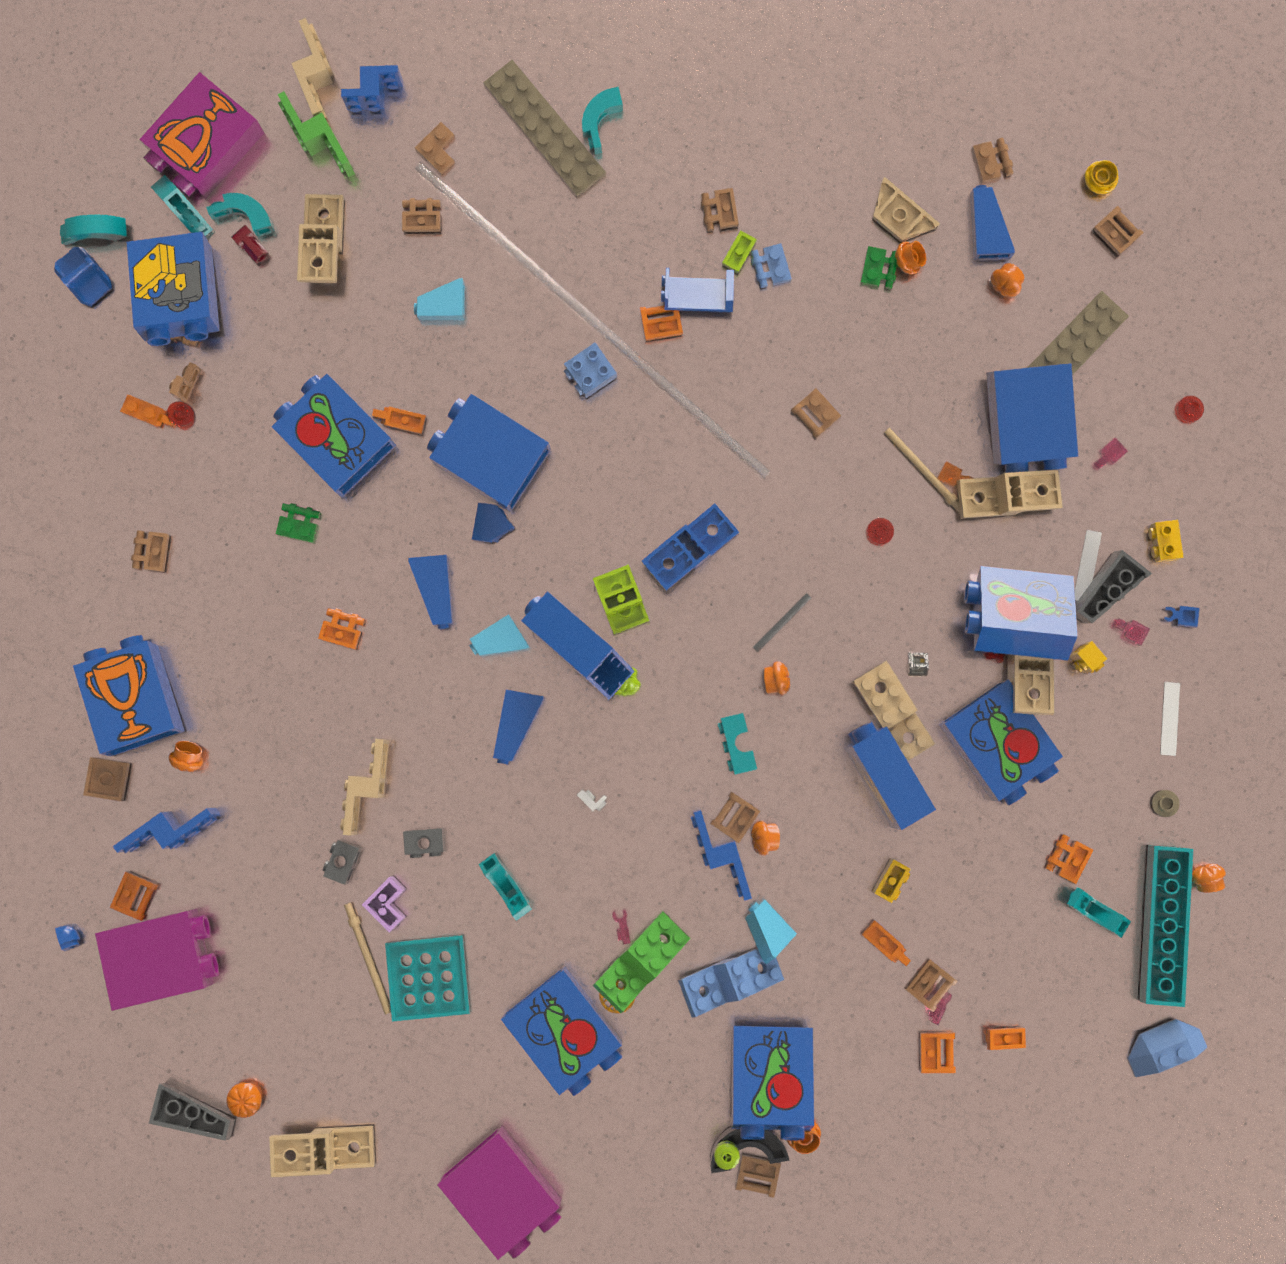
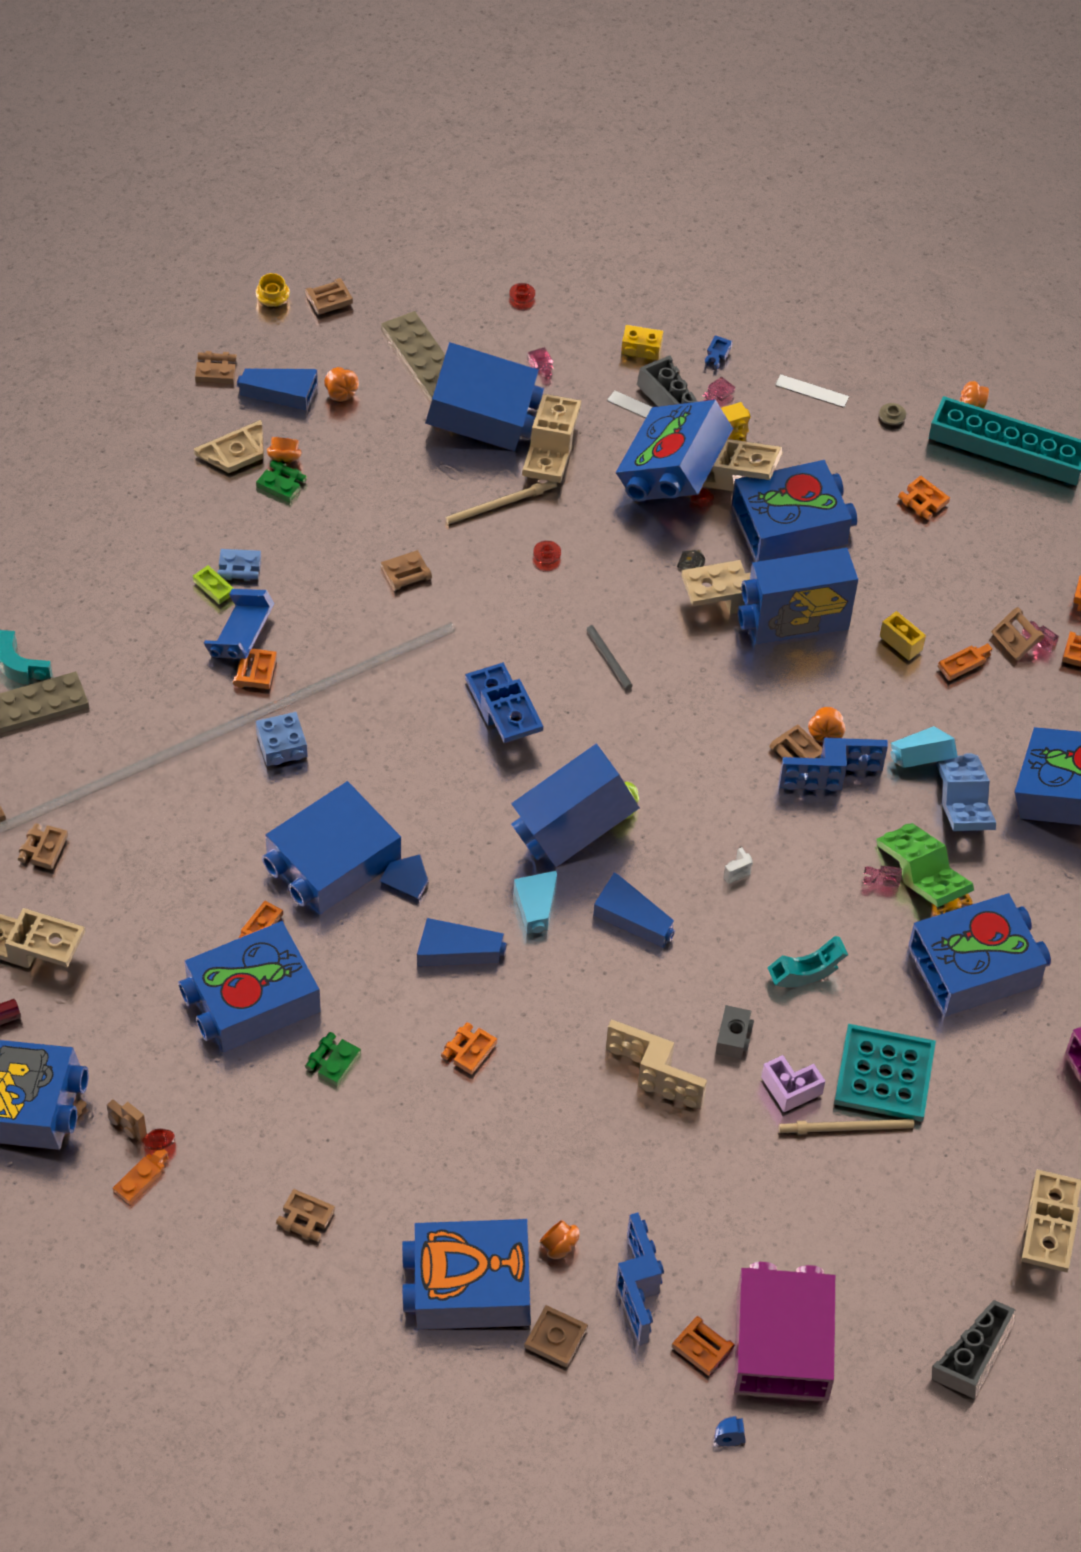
camera: 80 degrees left, 30 degrees down
orange piece [226,1083,262,1118] -> none
dark grey brick [322,839,362,885] -> none
medium azure slope [414,278,465,320] -> none
lime bracket [592,564,650,635] -> none
medium nougat plate [700,188,739,231] -> none
teal arch [718,713,757,775] -> none
orange piece [764,661,790,695] -> none
clear orange plate [937,461,974,488] -> none
teal arch [1067,887,1131,938] -> none

